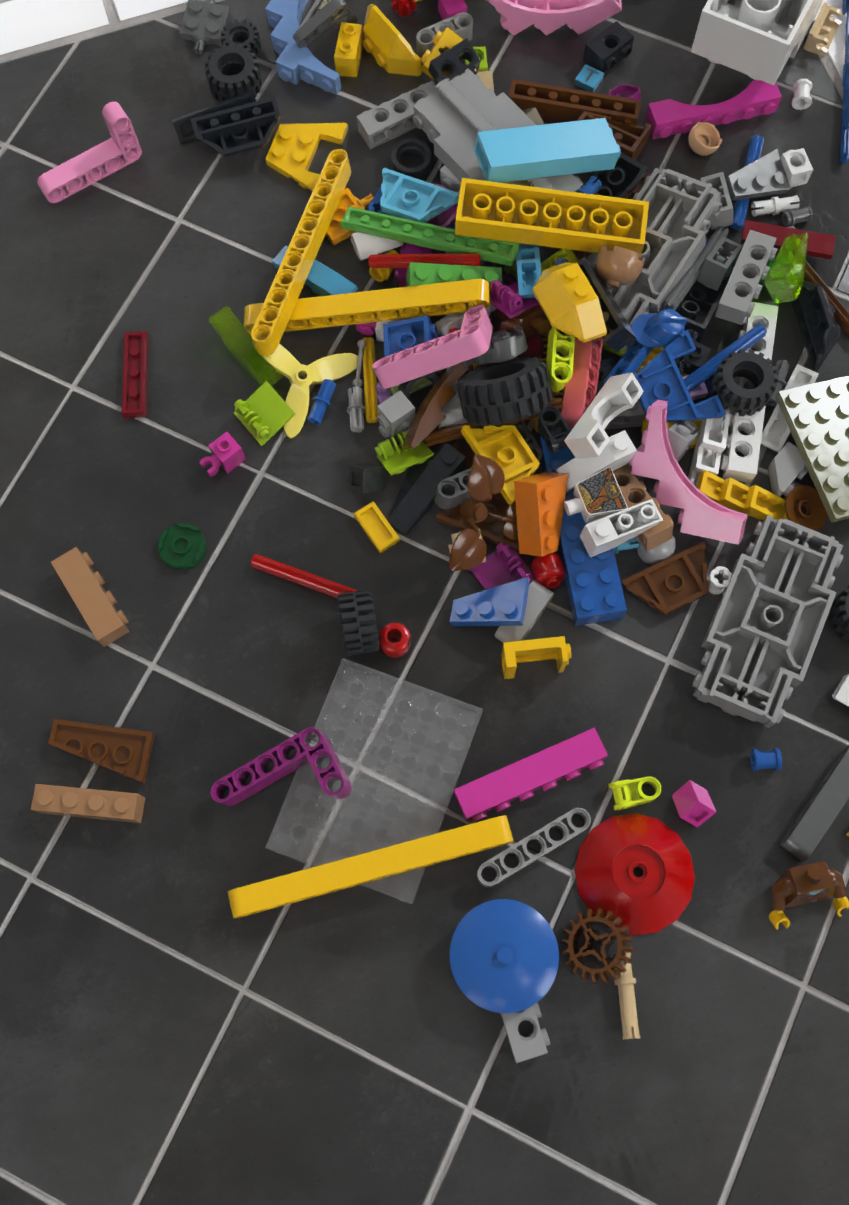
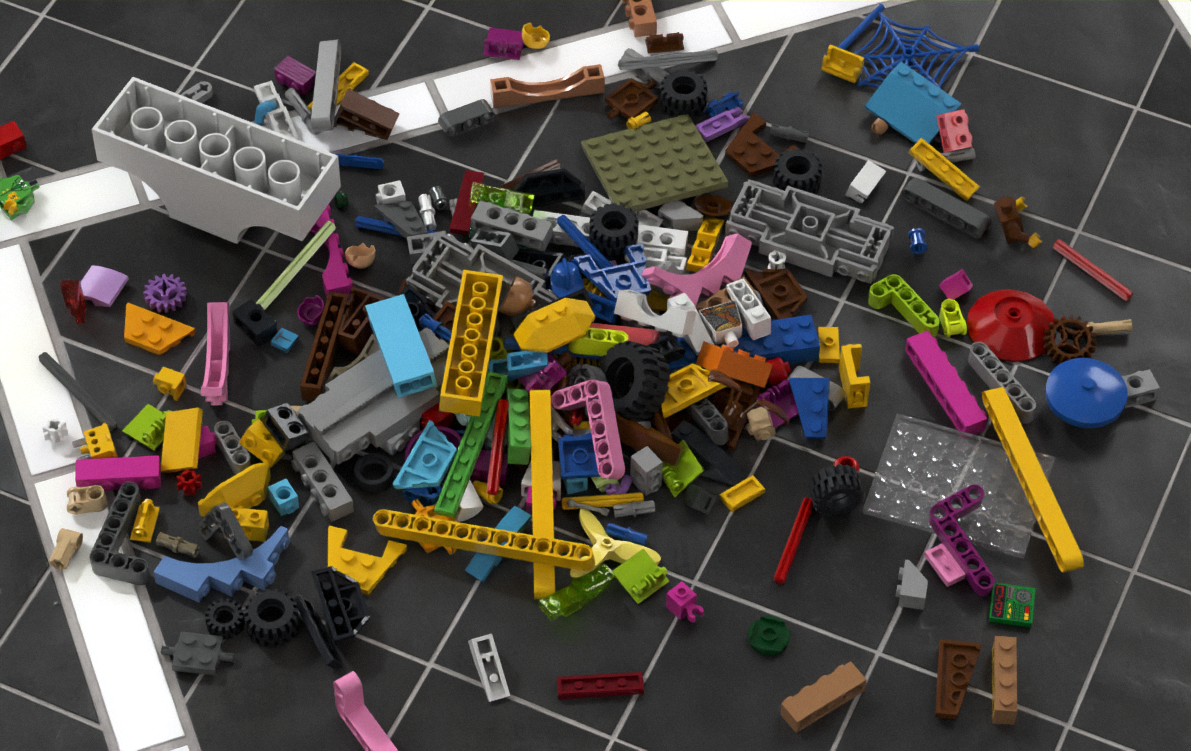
camera: 95 degrees left, 20 degrees down
none -> yellowish green axle [256,221,336,311]
none -> medium azure brick [268,479,299,516]
none -> dark green plate [334,191,349,210]
none -> white slope [468,633,510,702]
none -> yellow plate [818,327,840,363]
none -> lime beam [868,274,940,337]
none -> light grey slope [895,560,928,610]
none -> bright pink plate [924,543,966,587]
none -> tile [989,583,1036,627]
none -> red axle [1053,239,1133,301]

